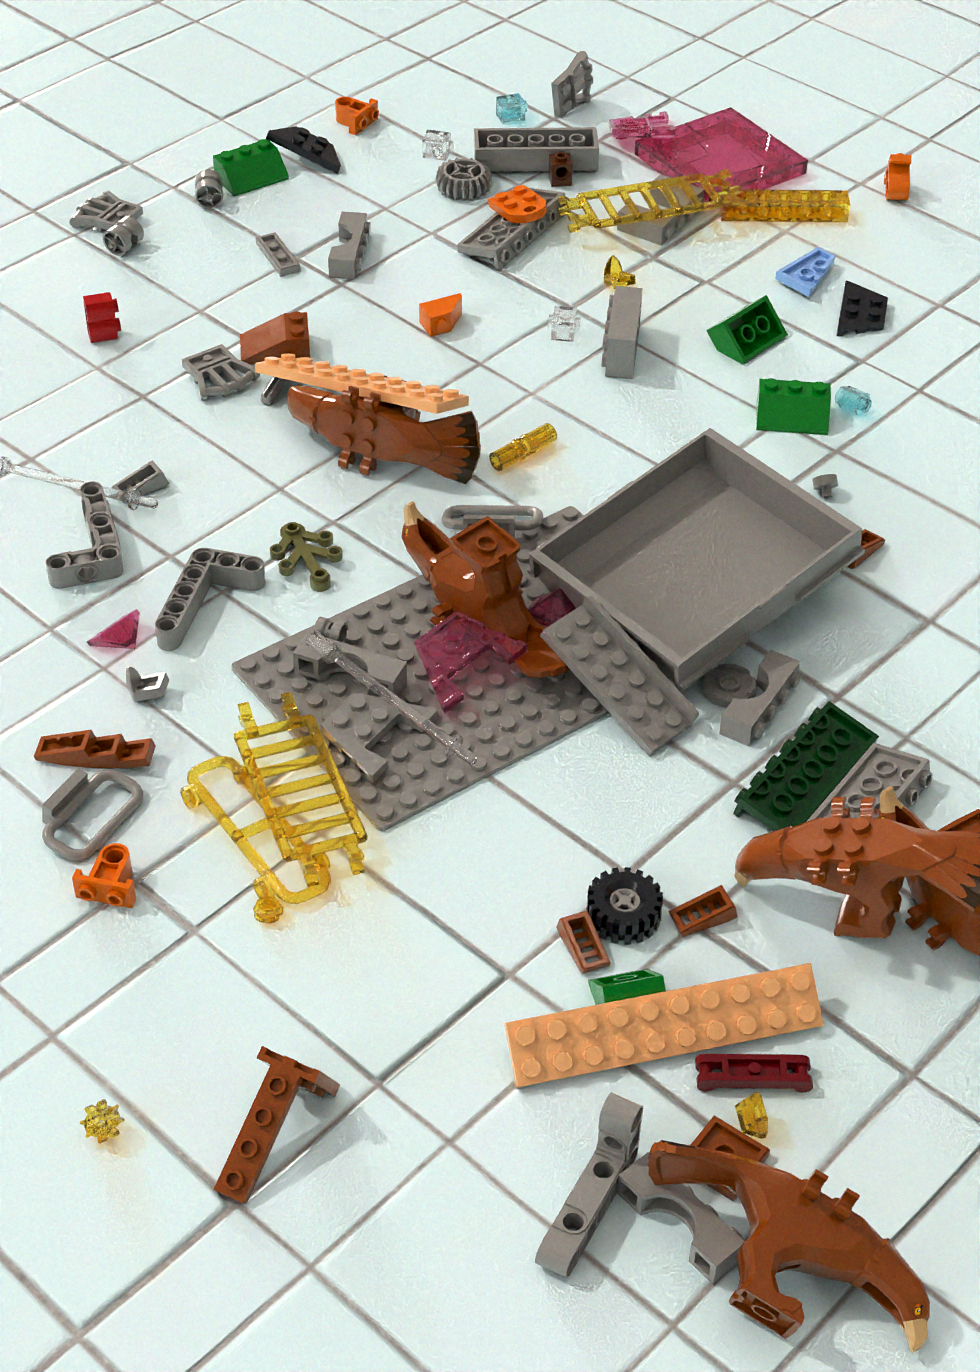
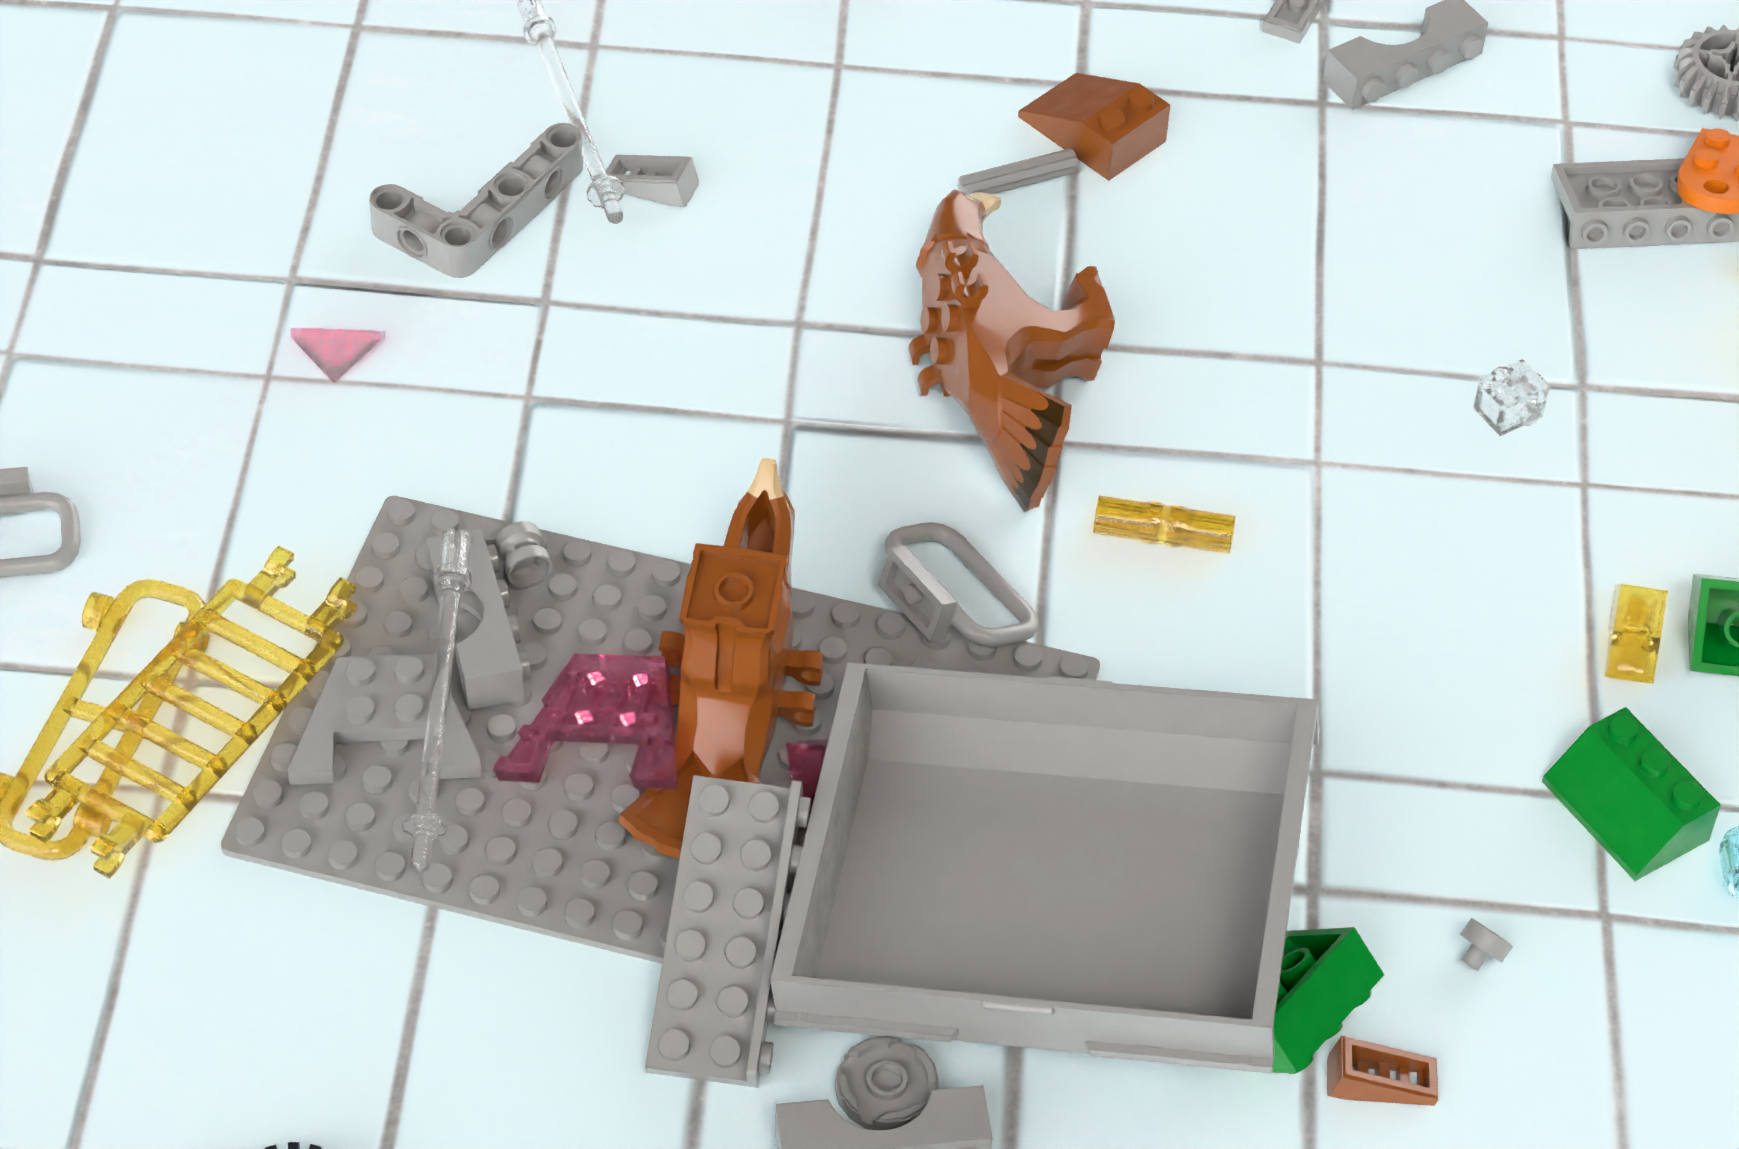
camera: 50 degrees right, 5 degrees up
dark orange slope [34,730,156,768] -> none
light grey plate [126,666,169,701] -> none
light grey beam [155,547,266,651] -> none
light grey plate [182,344,260,400] -> none
light nougat plate [255,354,469,414] -> none
olive plant [270,522,343,592] -> none
orange slope [419,293,462,337] -> none
light grey brick [601,286,643,379] -> none
clear yellow plate [604,255,635,289] -> none
none -> clear yellow arch [1604,583,1668,684]

